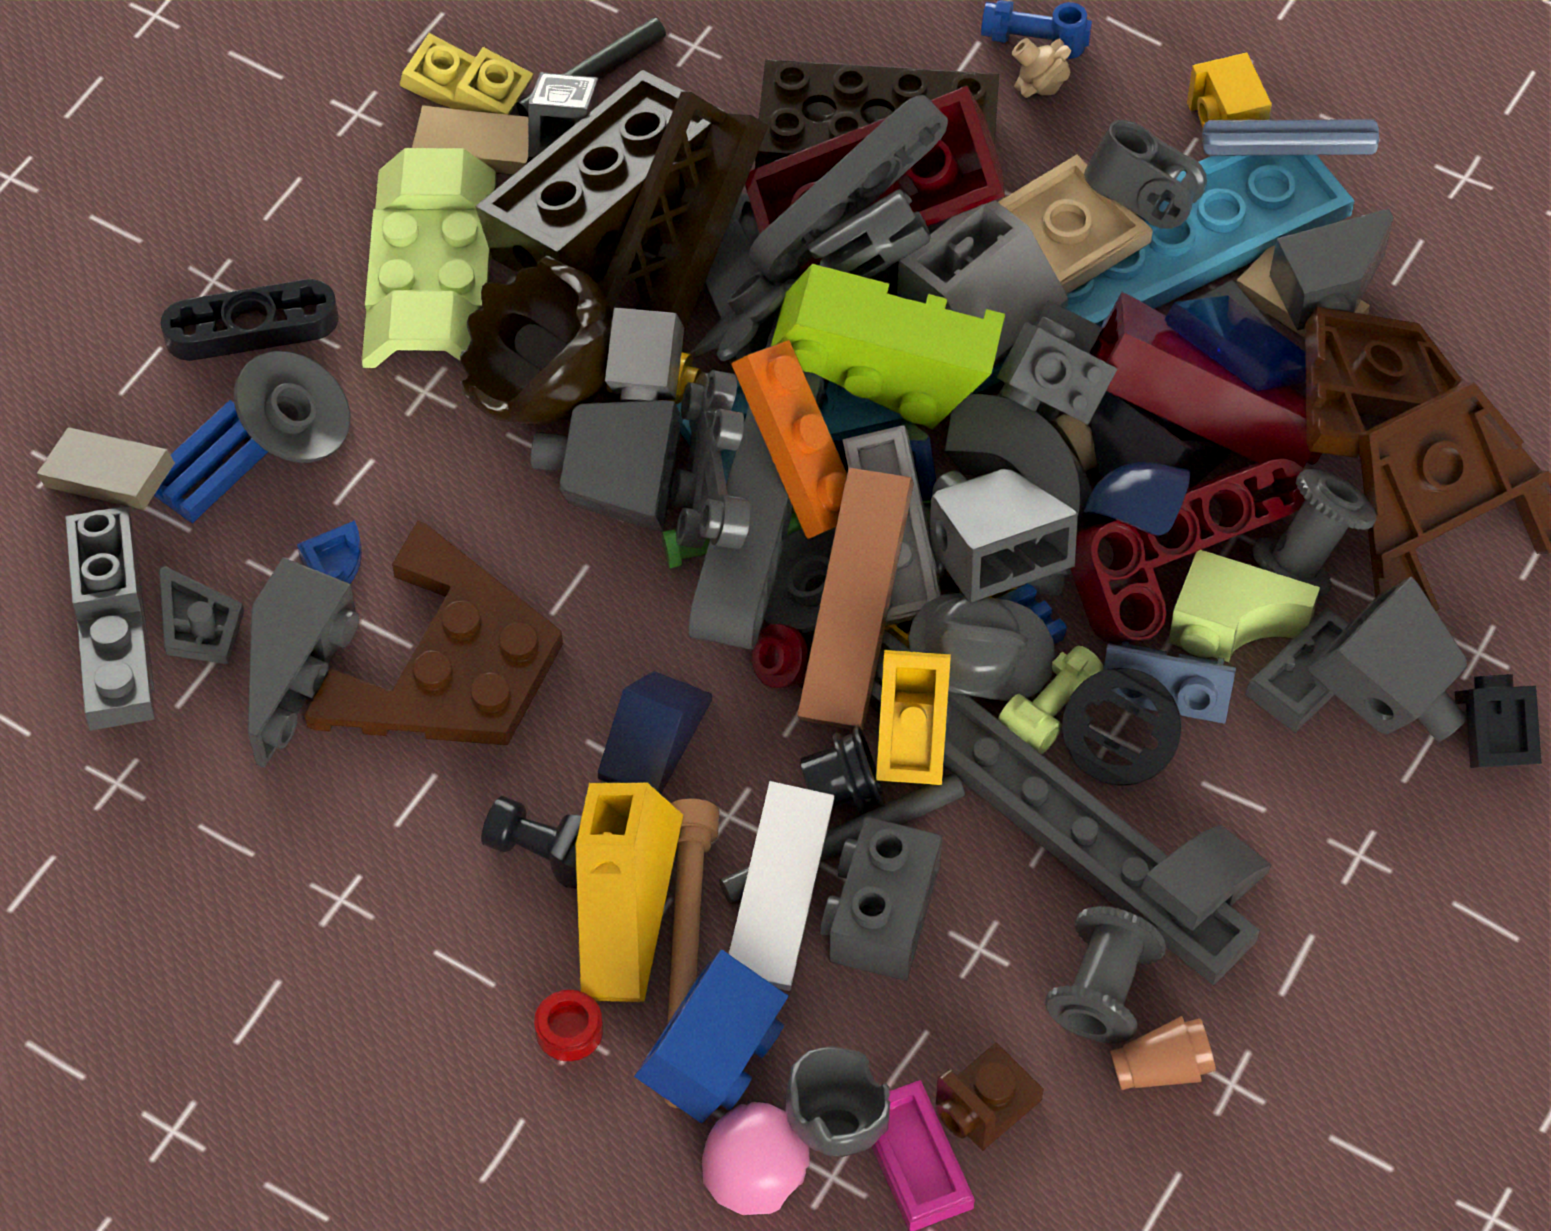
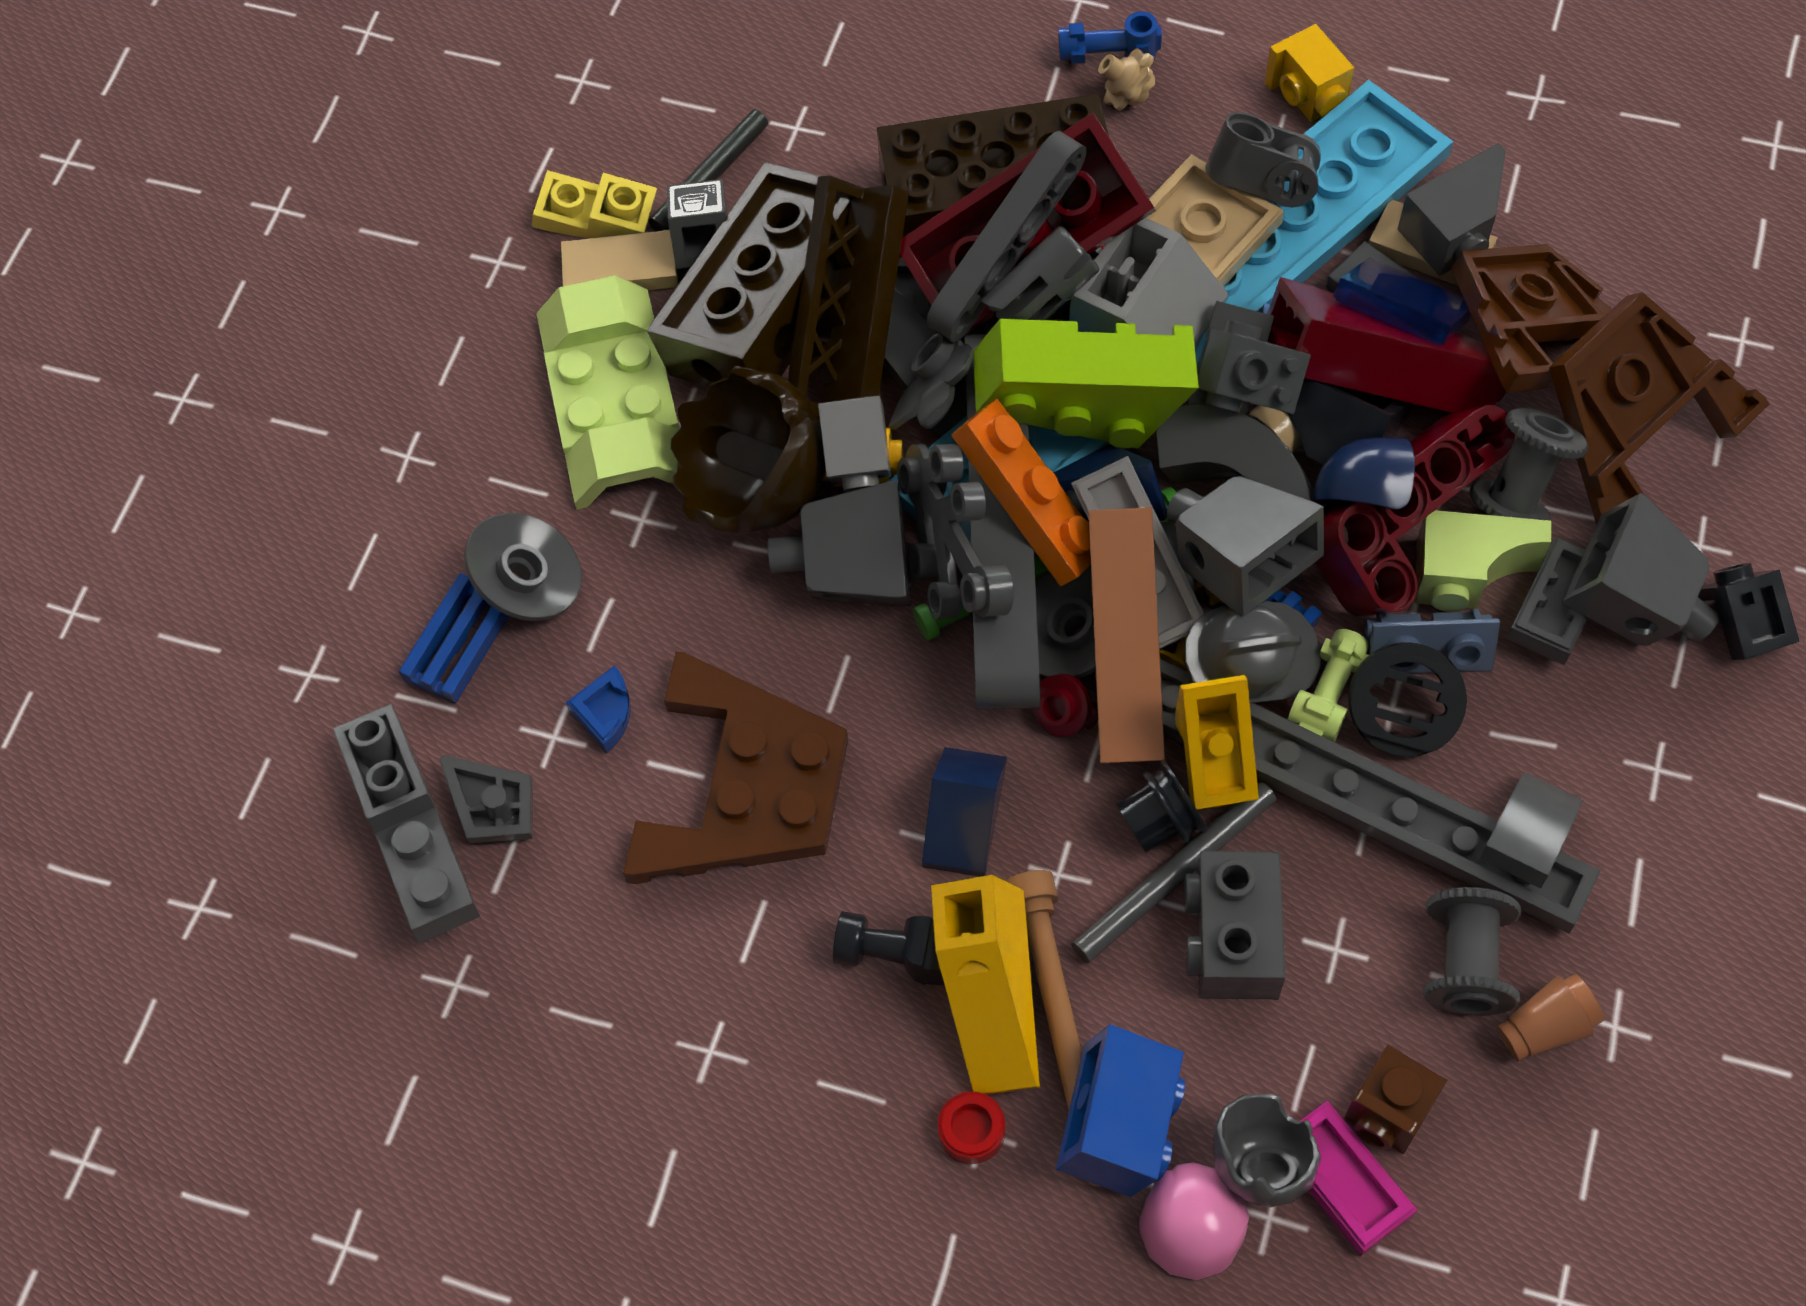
camera: 10 degrees left, 5 degrees up
tile [37,427,175,510] -> none
black beam [161,279,339,361] -> none
dark grey slope [248,557,359,768] -> none
white tile [729,781,834,991] -> none
sand blue axle [1202,119,1379,156] -> none

